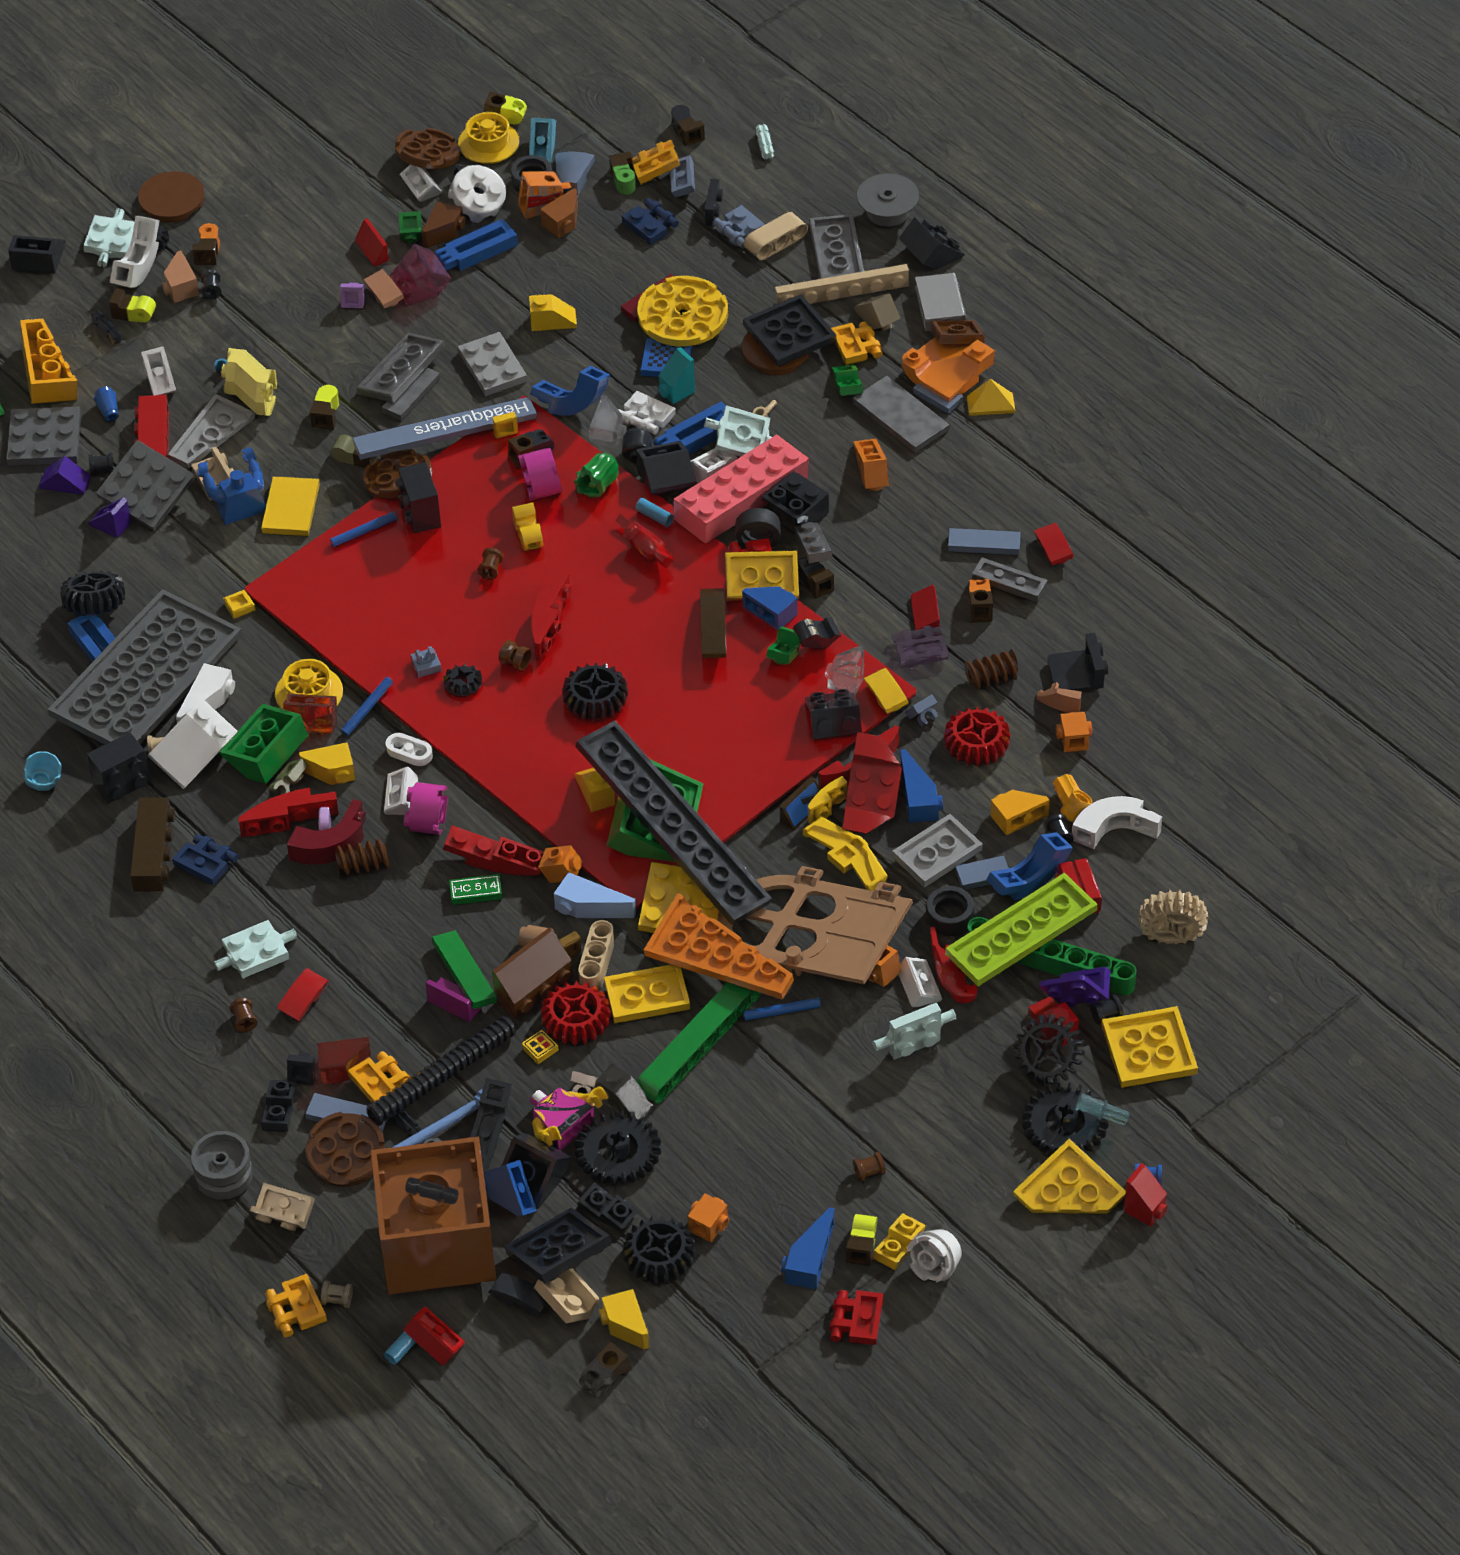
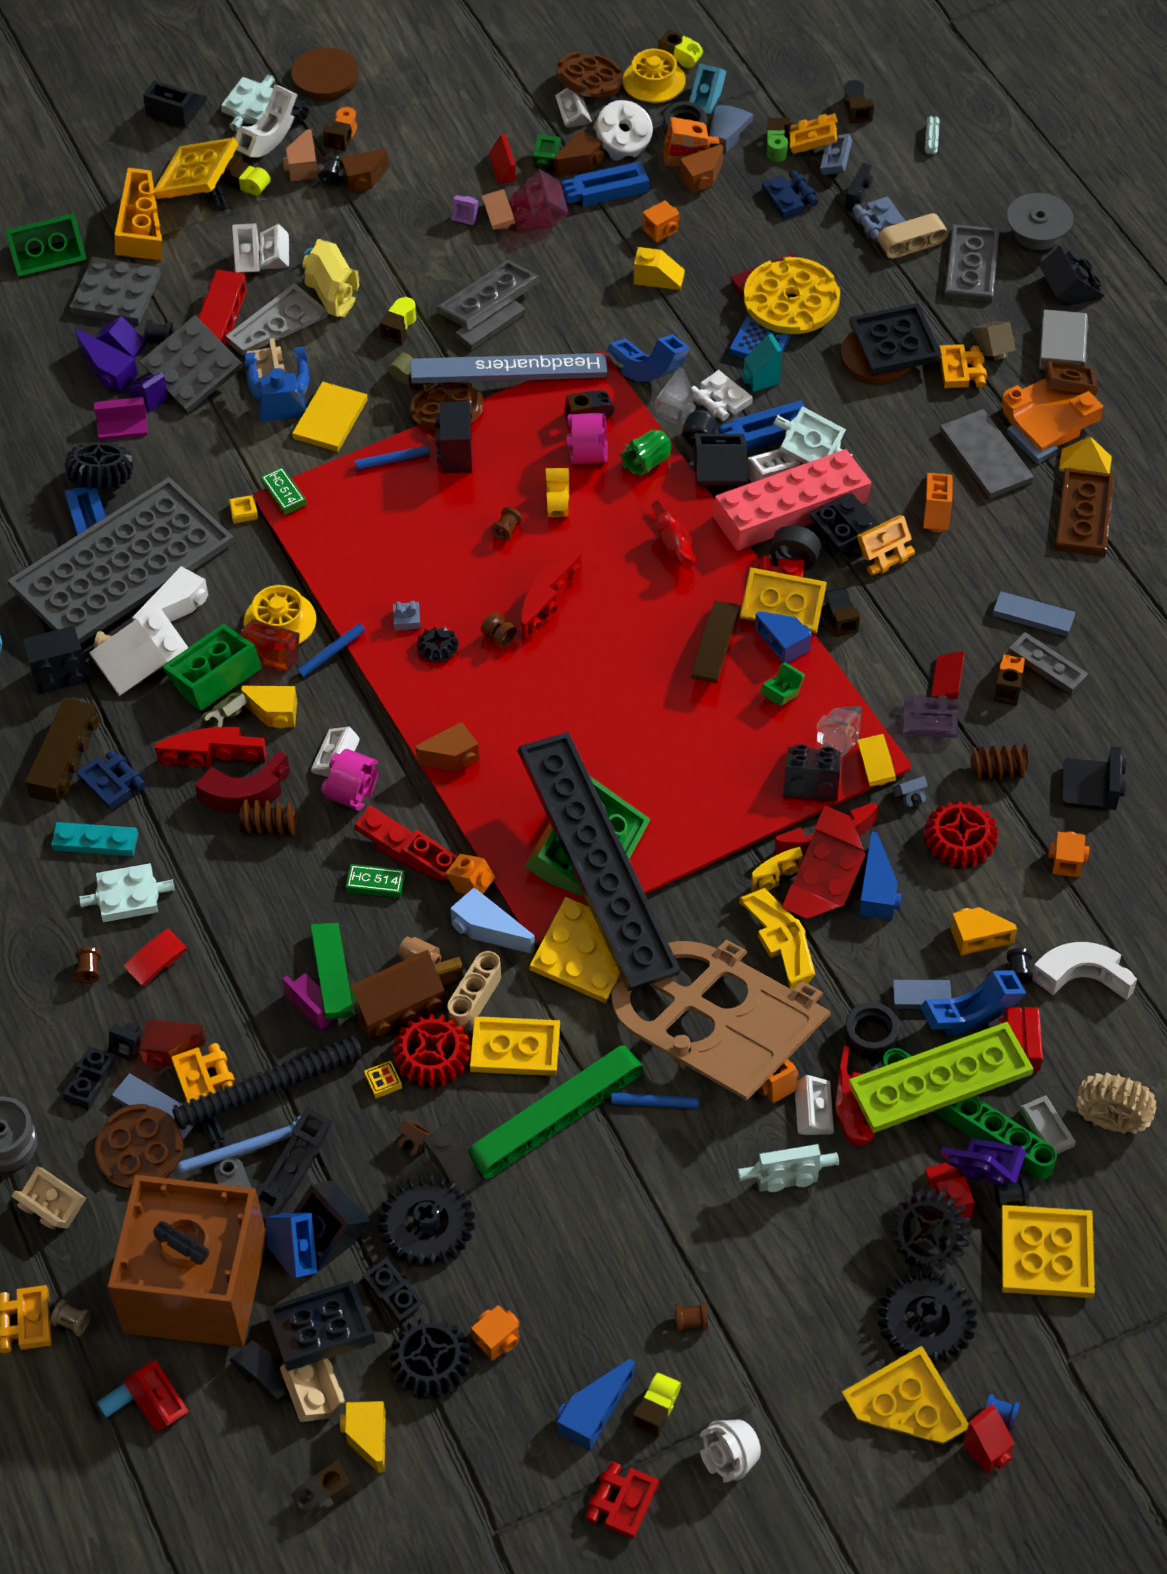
camera: 15 degrees right, 5 degrees up
blue cone [94,387,119,422] -> none
lavender tile [319,807,331,831] -> none
white plate [386,733,432,766] -> none
light grey plate [458,332,527,396] -> none
yellow tile [492,412,518,439] -> none
torso [530,1087,609,1151] -> none
black gear [562,662,628,722] -> none
yellow slope [575,768,615,812] -> none
dark azure axle [635,498,674,527] -> none
orange wing [644,893,794,1000] -> none
tan hand [753,400,777,417] -> none
tan plate [775,264,909,305] -> none
slope [780,776,820,830] -> none
black leg [793,617,841,649] -> none
flat silver plate [795,522,833,563] -> none
green slope [832,364,863,396] -> none
yellow slope [873,1213,925,1270] -> none
light grey plate [892,814,983,888] -> none
red slope [1034,522,1074,566] -> none
nougat slope [1037,682,1082,713] -> none
light orange piece [1053,774,1092,822] -> none
clear light blue axle [1076,1093,1129,1125] -> none
none -> teal plate [51,822,138,856]
none -> dark purple slope [75,329,138,393]
none -> magenta panel [94,397,148,441]
none -> yellow plate [154,138,238,199]
none -> white slope [260,224,289,269]
none -> green tile [261,467,307,515]
none -> reddish brown slope [341,148,389,193]
none -> dark orange slope [415,722,479,771]
none -> orange brick [642,200,680,242]
none -> light orange plate [857,515,915,576]
none -> light grey tile [1020,1095,1076,1154]
none -> reddish brown tile [1055,468,1115,557]

